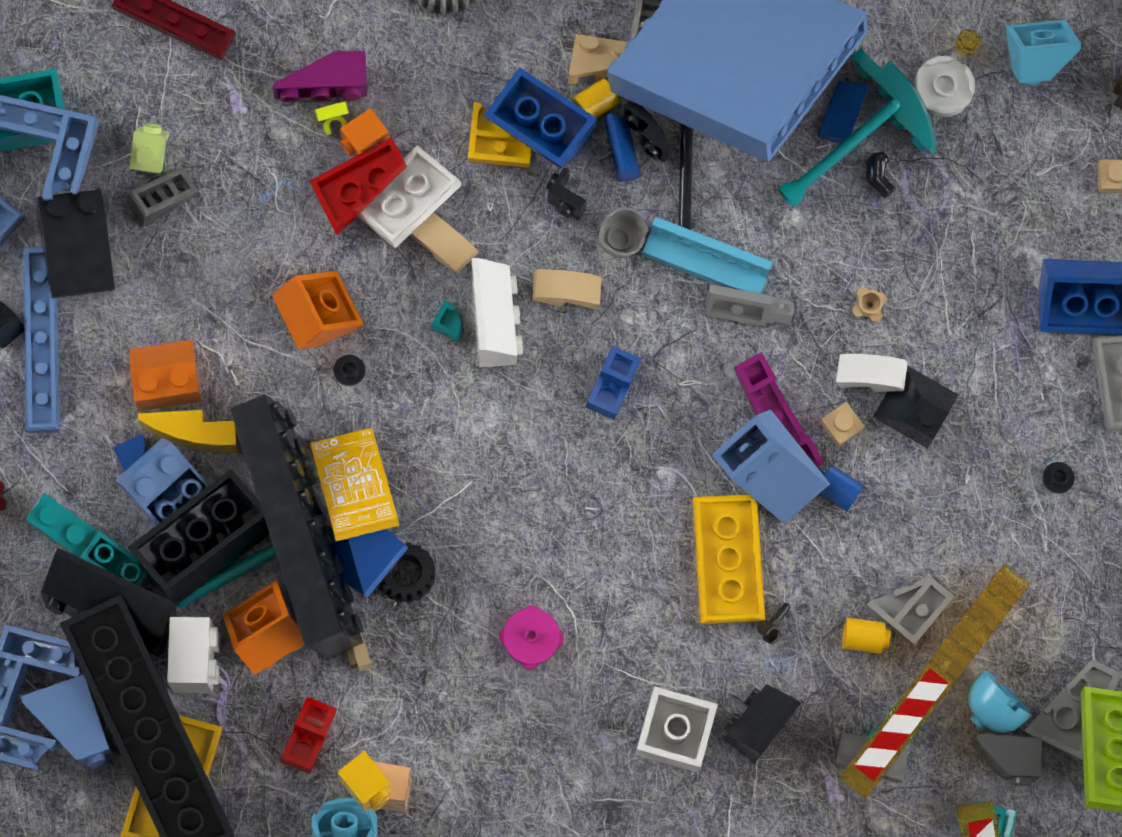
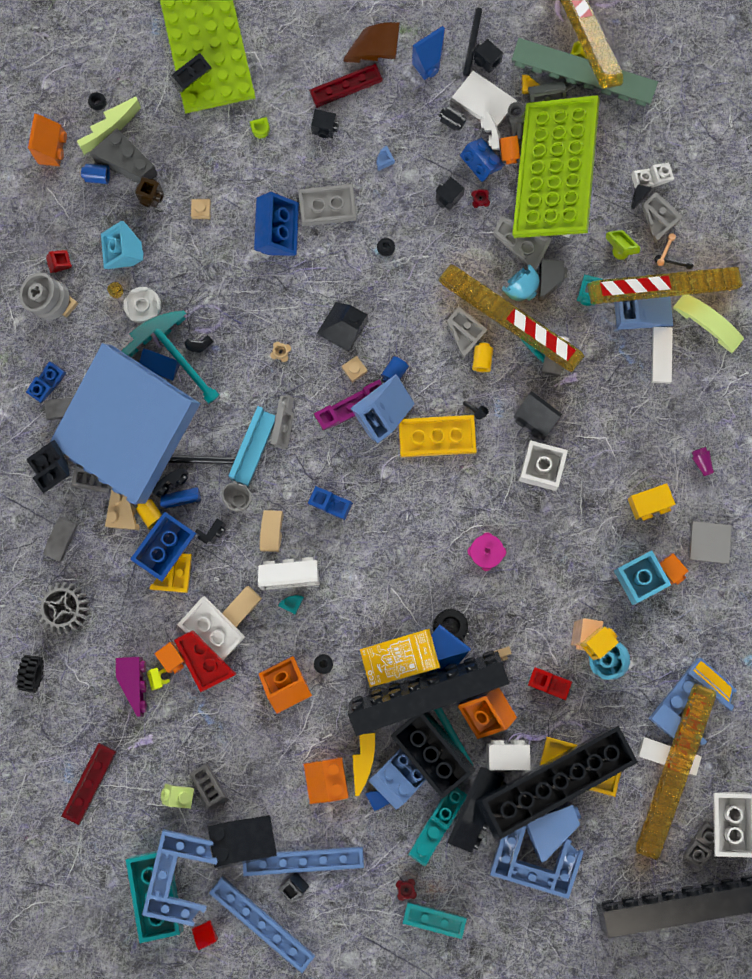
camera: 80 degrees left, 5 degrees up
white slope [836,354,908,392] -> none

